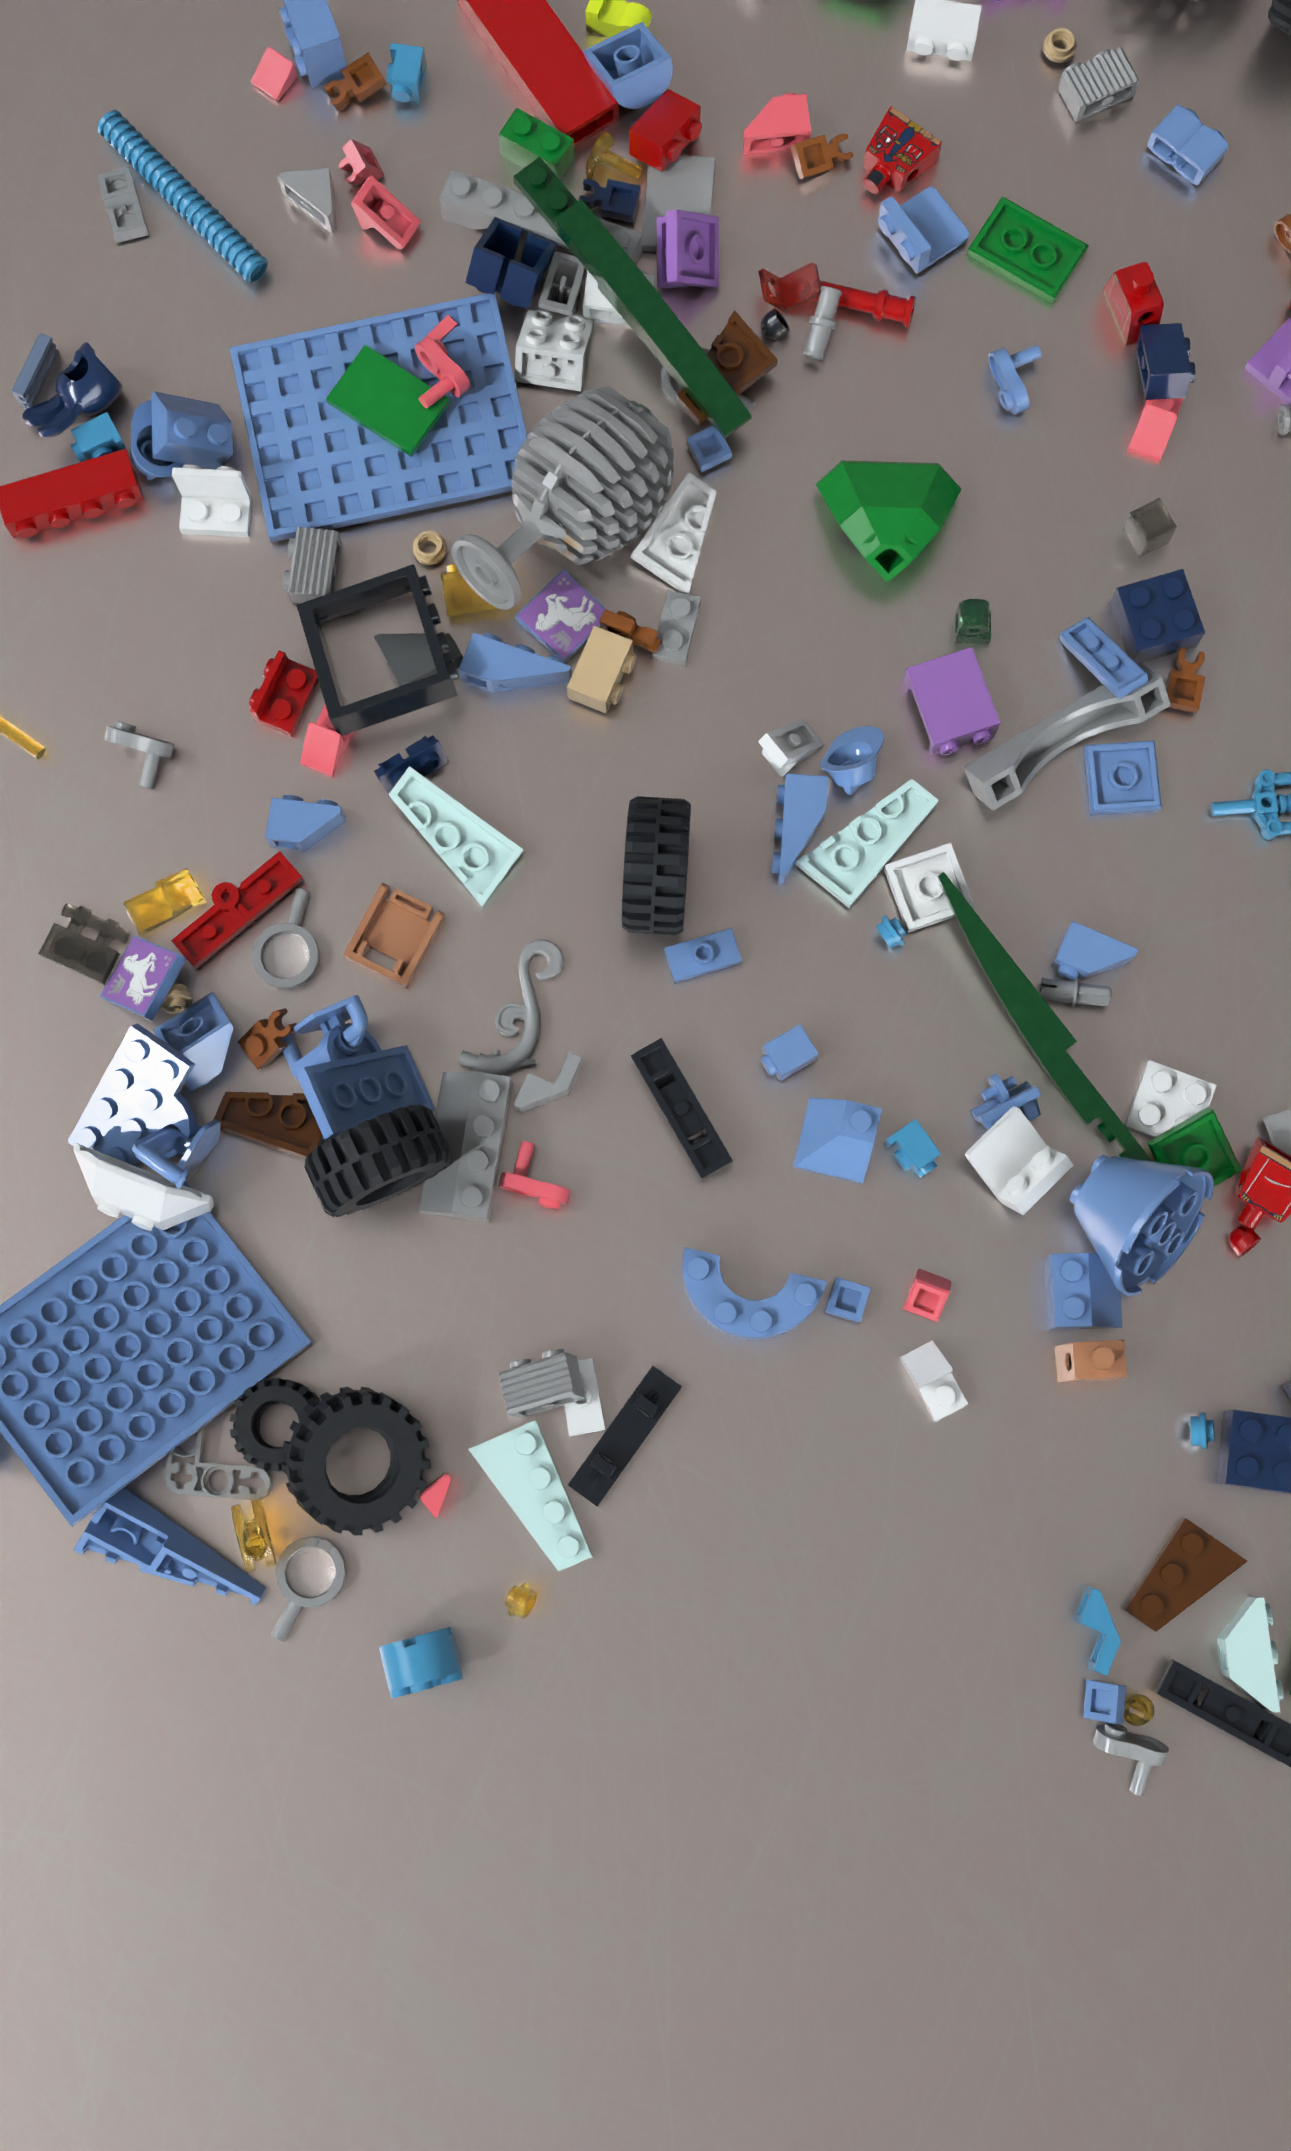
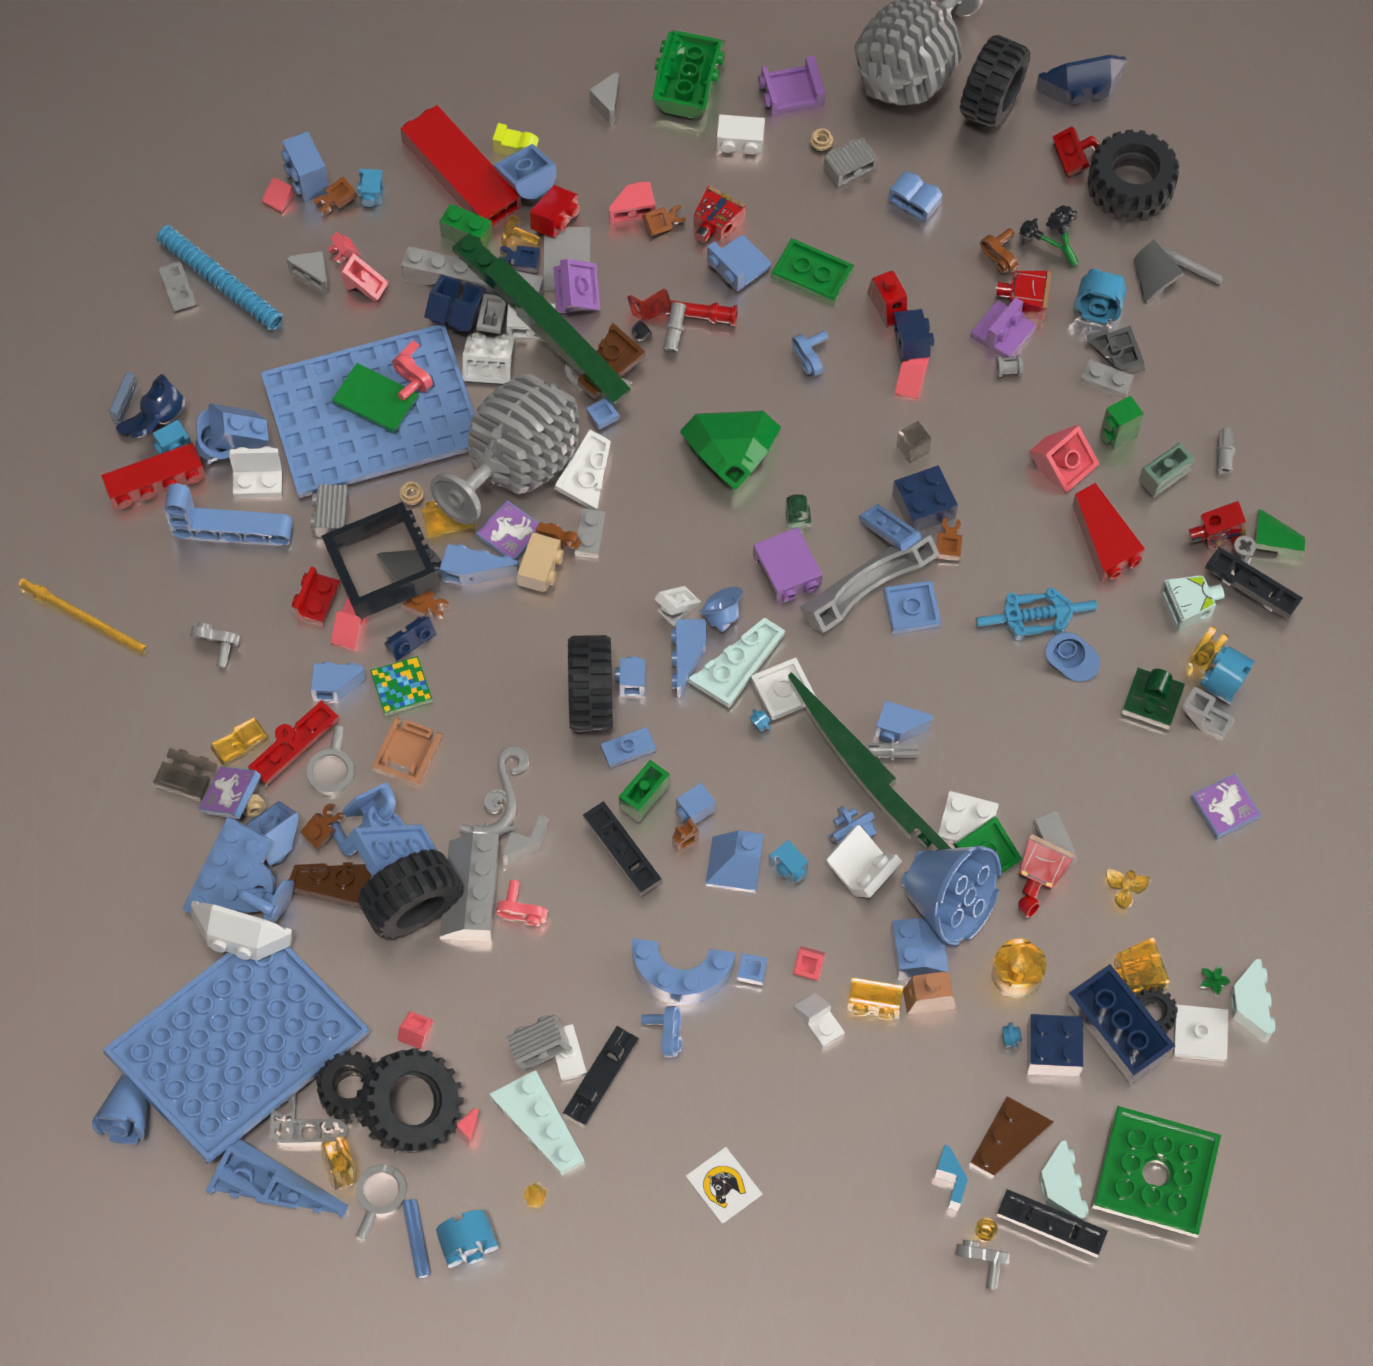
camera: 10 degrees left, 15 degrees down
light aqua wing [389,766,524,907] -> none
medium blue plate [1083,1680,1126,1724] -> none
none -> medium blue beam [164,484,293,545]
none -> tile [370,656,433,717]
none -> coral slope [397,1011,434,1049]
none -> dark orange plate [402,591,449,620]
none -> medium blue axle [402,1199,430,1278]
none -> medium blue brick [615,656,646,696]
none -> green brick [619,760,670,822]
none -> medium blue piece [641,1006,682,1057]
none -> dark orange plate [672,819,699,853]
none -> sticker [686,1147,763,1224]
none -> clear yellow bracket [847,978,903,1020]
none -> clear yellow brick [991,939,1047,998]

